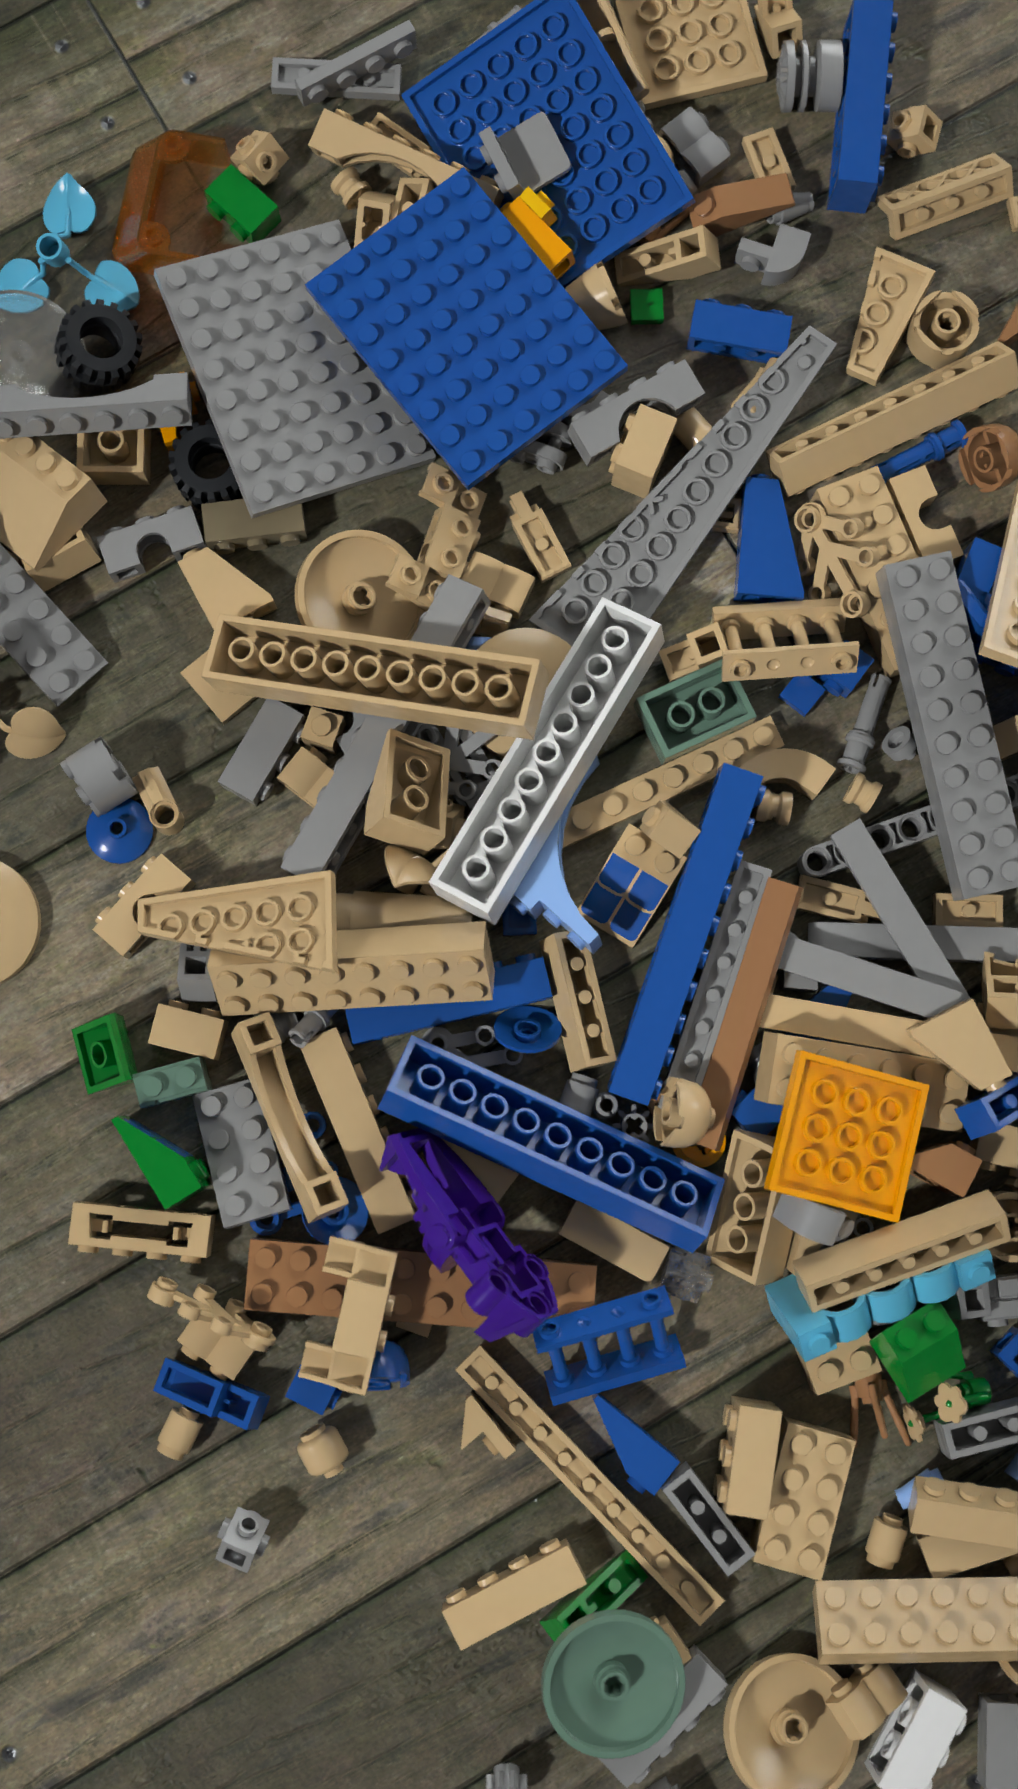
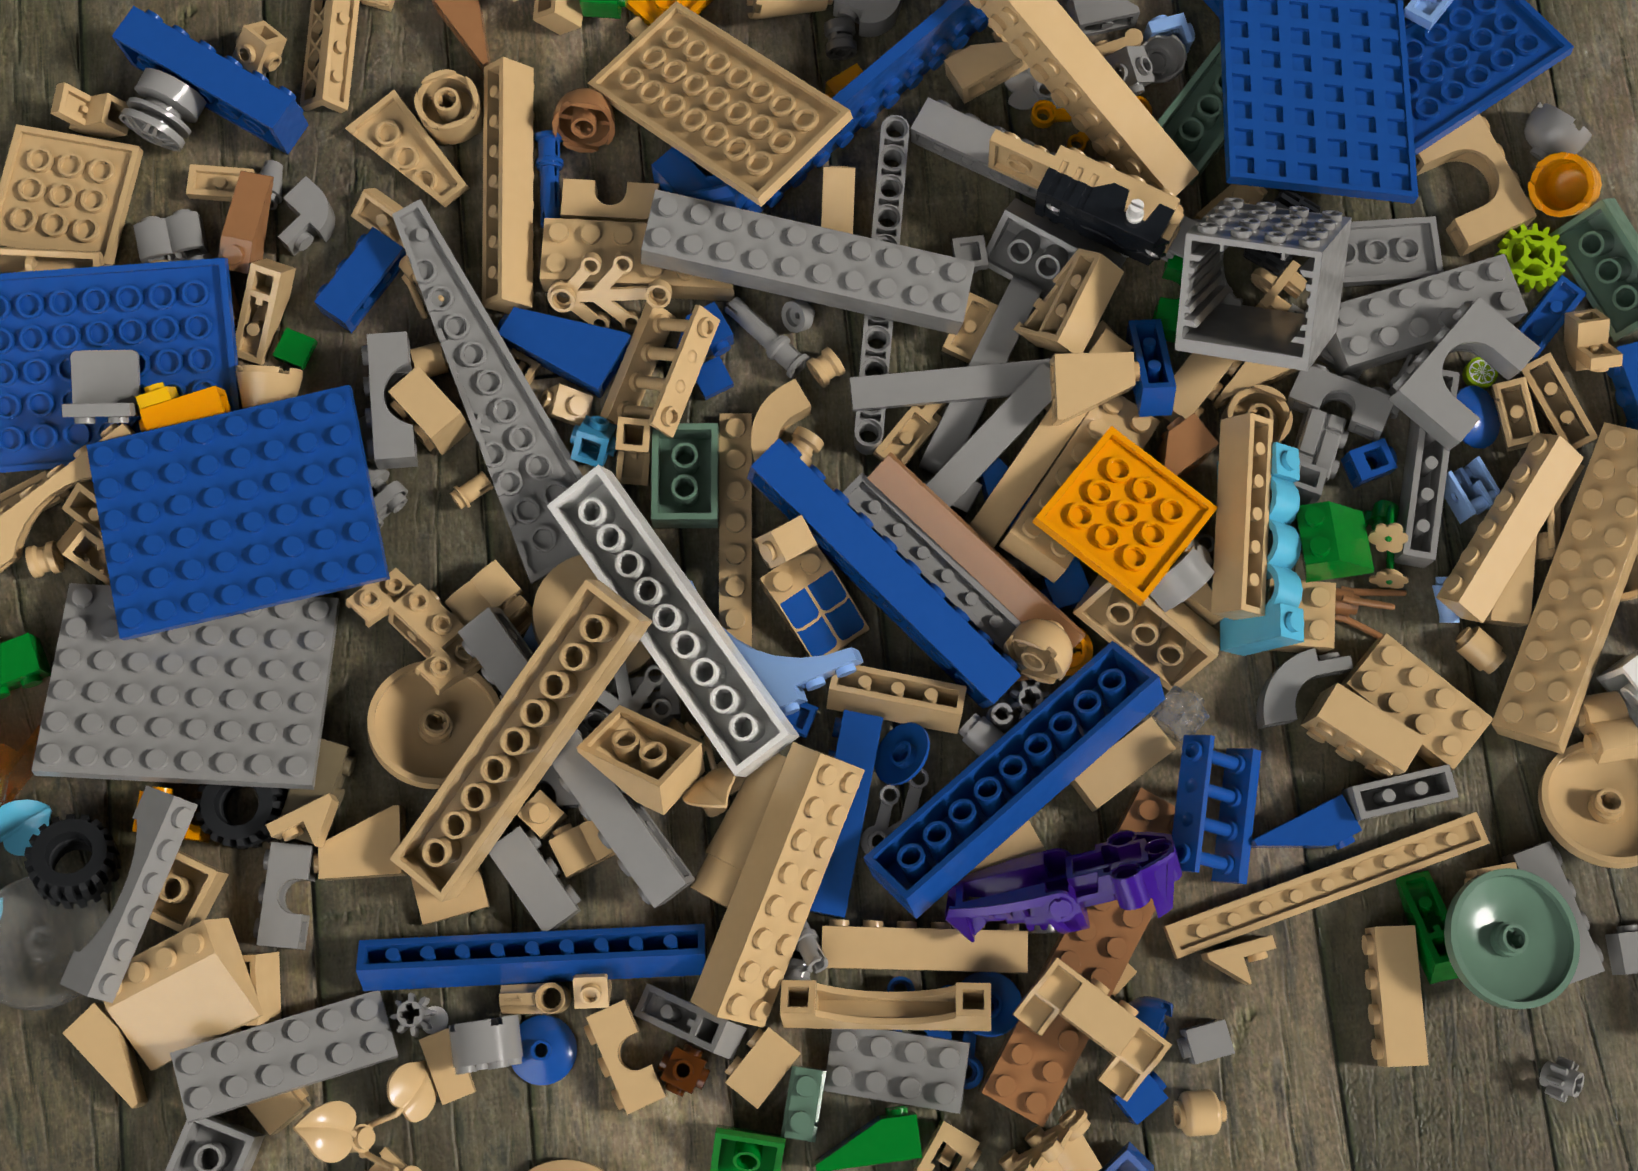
camera: 65 degrees left, 5 degrees down
tan wing [137,870,338,974] -> none
tan hinge [509,490,572,583] -> none
none -> tan slope [266,793,339,848]
none -> tan slope [351,188,405,249]
none -> blue brick [356,924,707,991]
none -> light grey gear [390,993,437,1037]
none -> tan tile [419,1028,476,1105]
none -> white sticker [422,1006,449,1034]
none -> tan pin [450,471,494,509]
none -> tan bracket [539,383,594,426]
none -> dark azure brick [570,415,617,467]
none -> tan bracket [572,973,612,1009]
none -> reddish brown brick [658,1043,711,1097]
none -> light grey brick [1177,1019,1235,1065]
none -> light grey arch [1256,648,1353,729]

